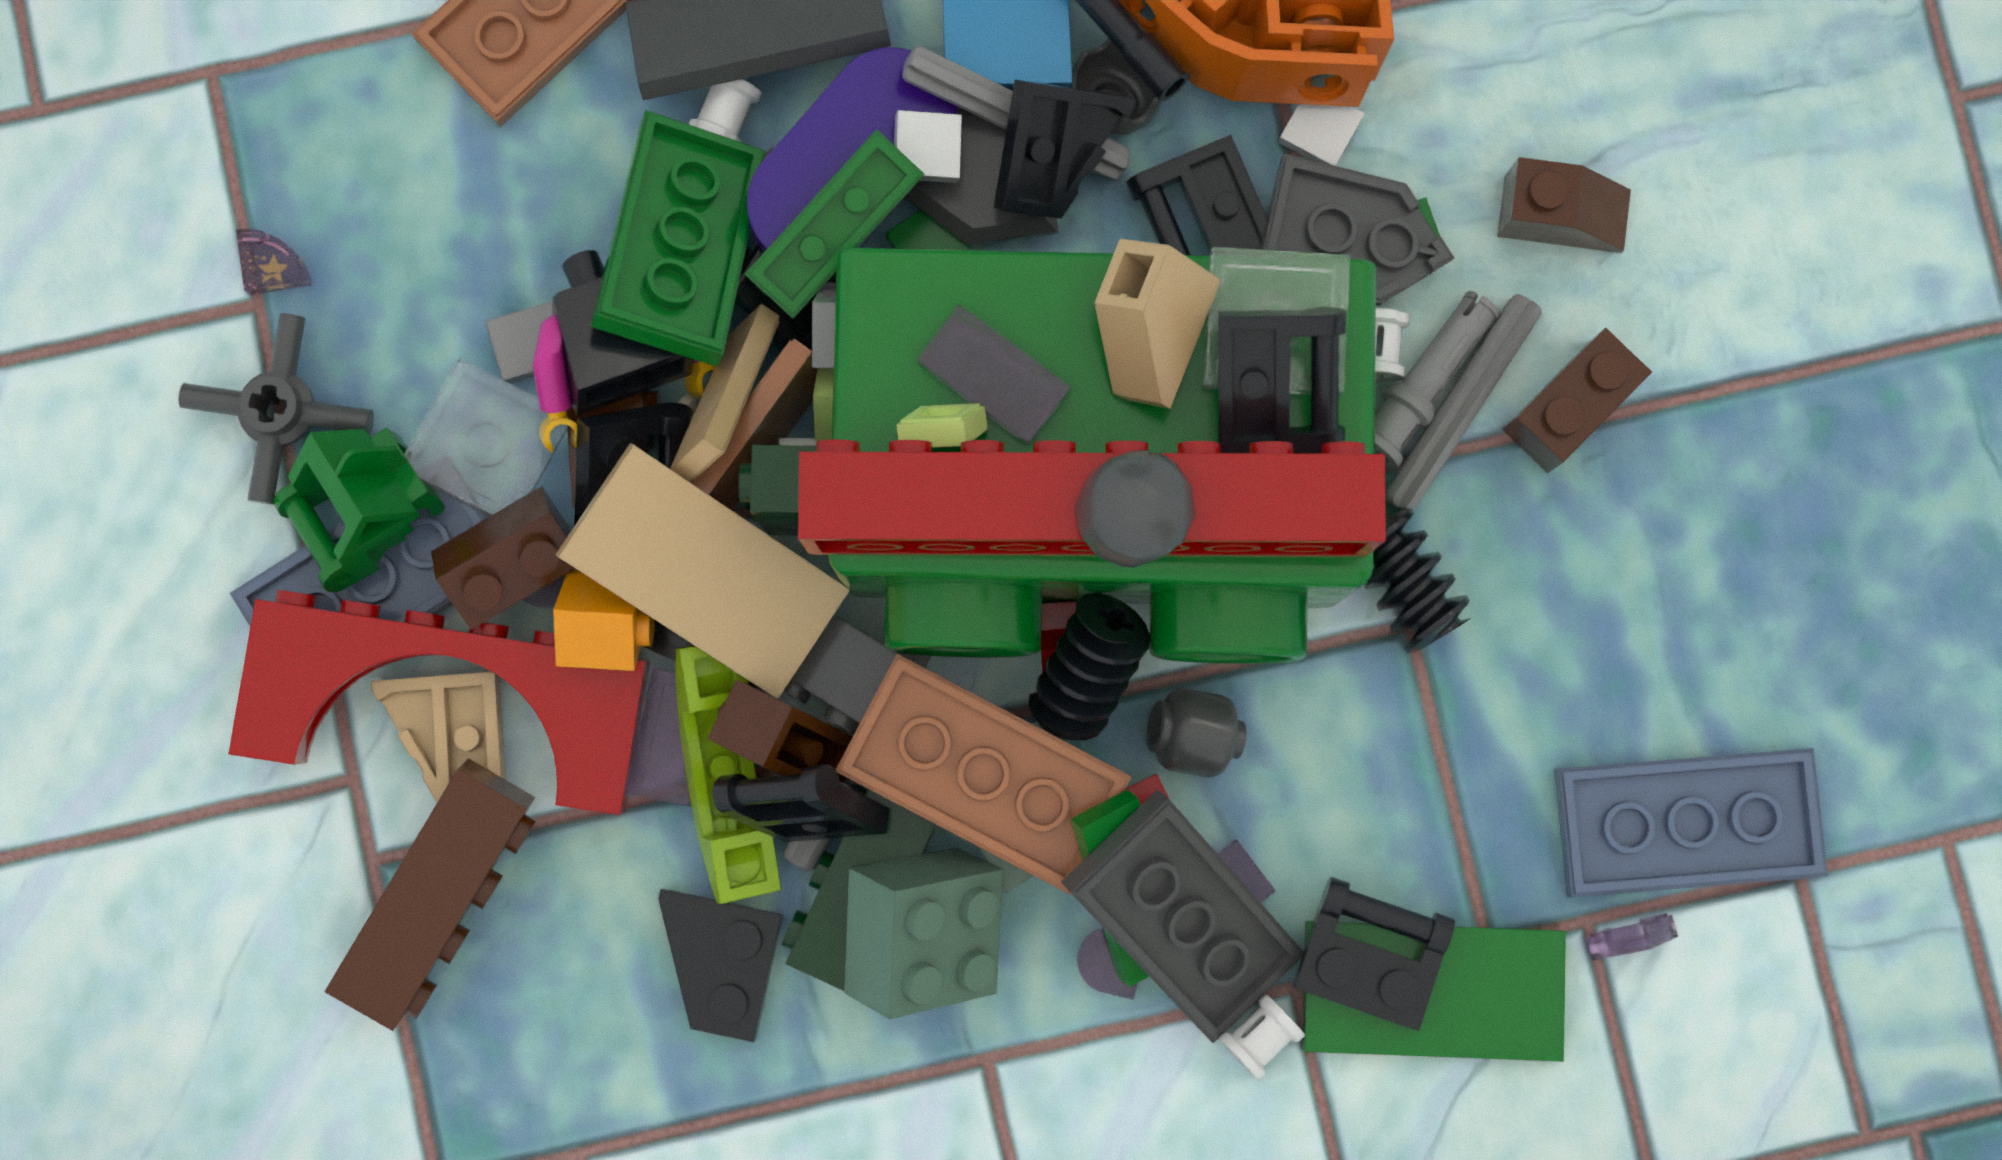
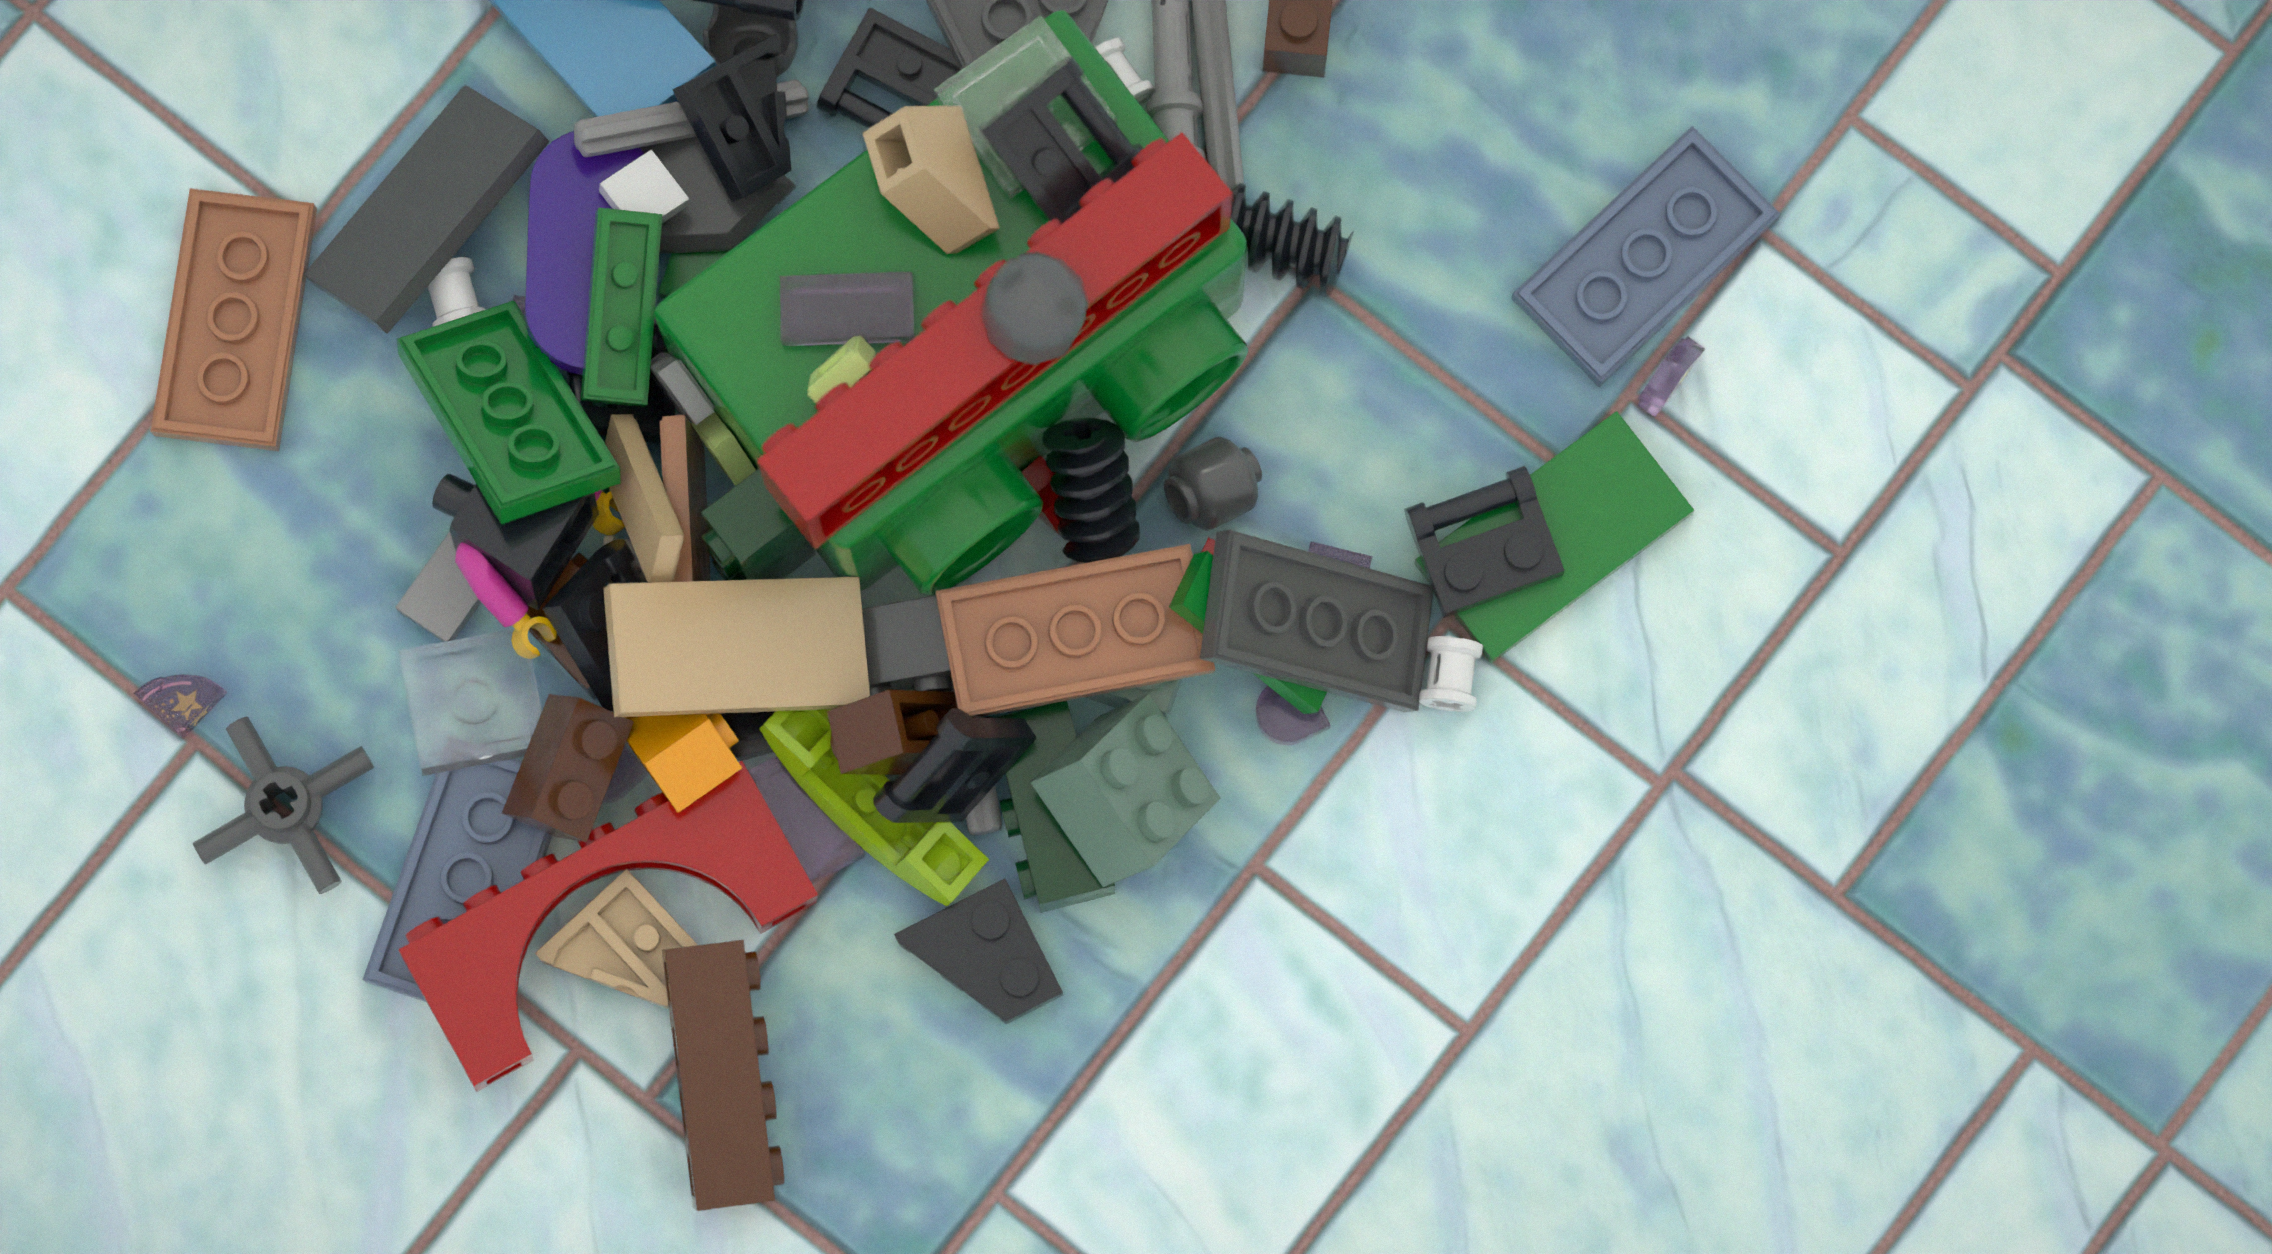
camera: 40 degrees left, 5 degrees down
green piece [273,427,445,592] -> none

